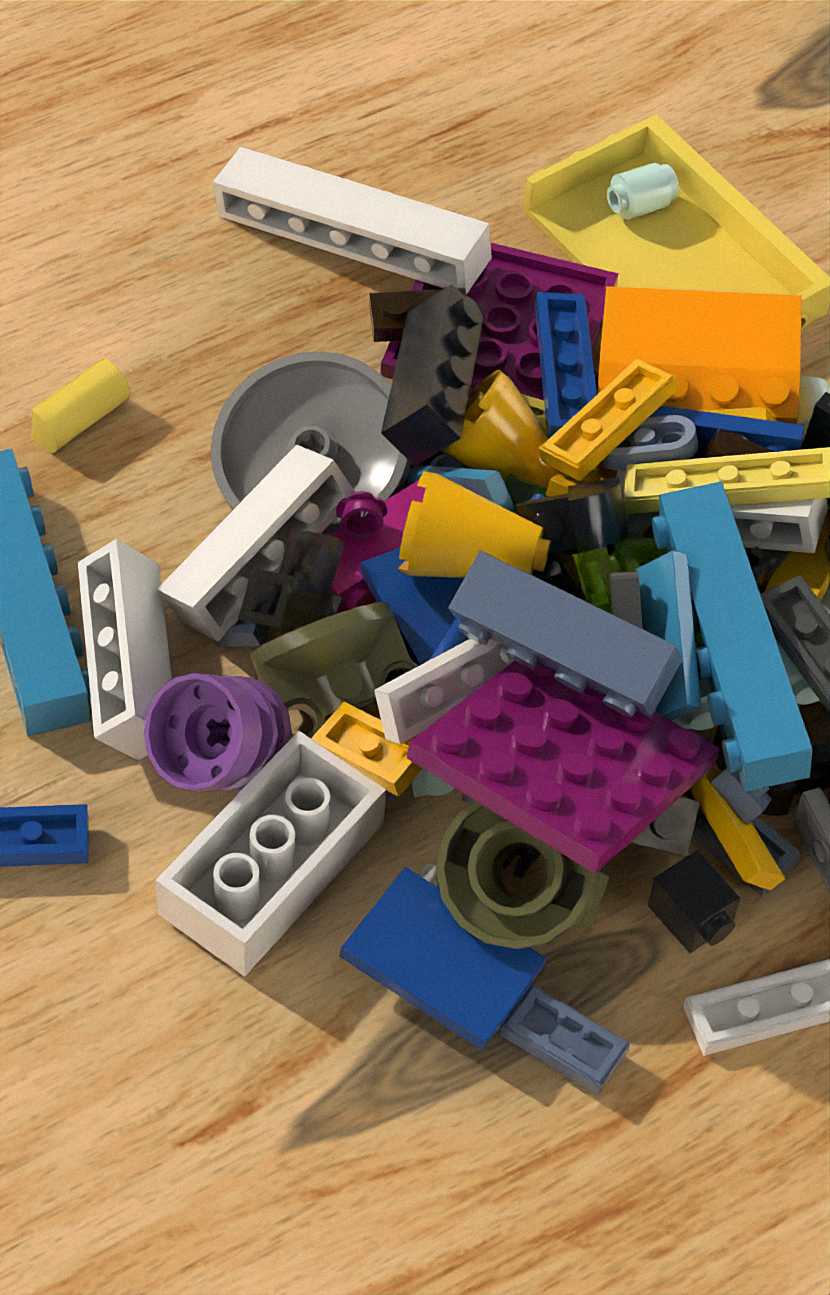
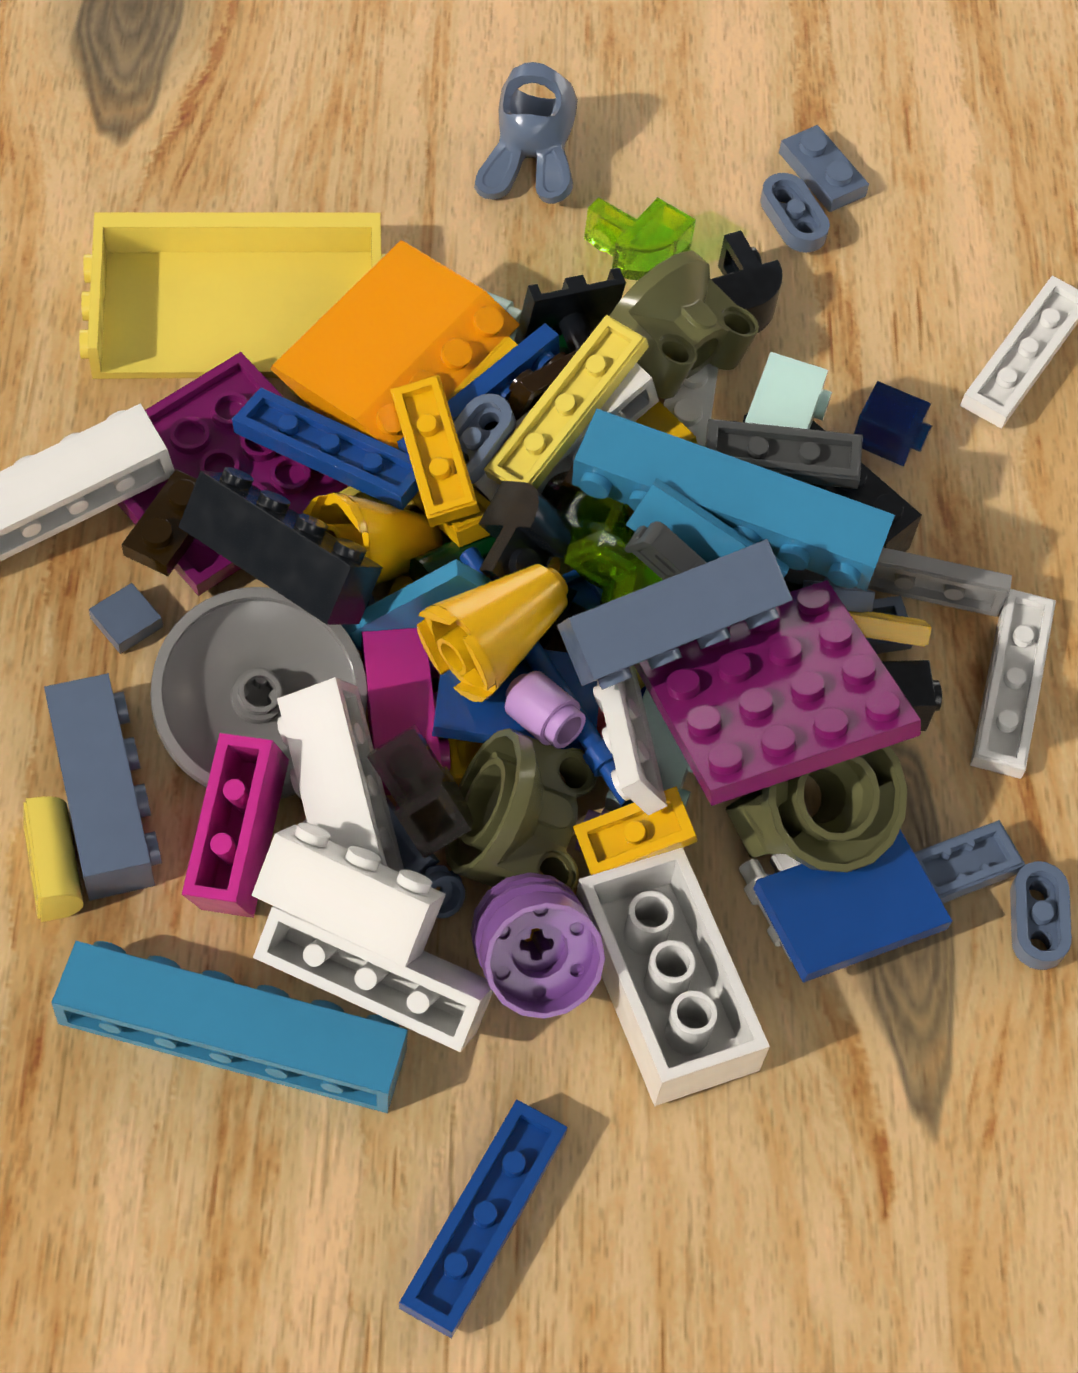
camera: 60 degrees left, 5 degrees up
magenta plate [336,491,387,539] -> none
light aqua brick [607,163,679,220] -> none
none -> sand blue brick [44,673,162,901]
none -> sand blue tile [89,583,163,654]
none -> dark pink brick [182,733,289,918]
none -> white brick [251,823,446,968]
none -> sand blue plate [424,865,465,918]
none -> lavender brick [505,671,586,749]
none -> sand blue plate [1010,861,1072,970]

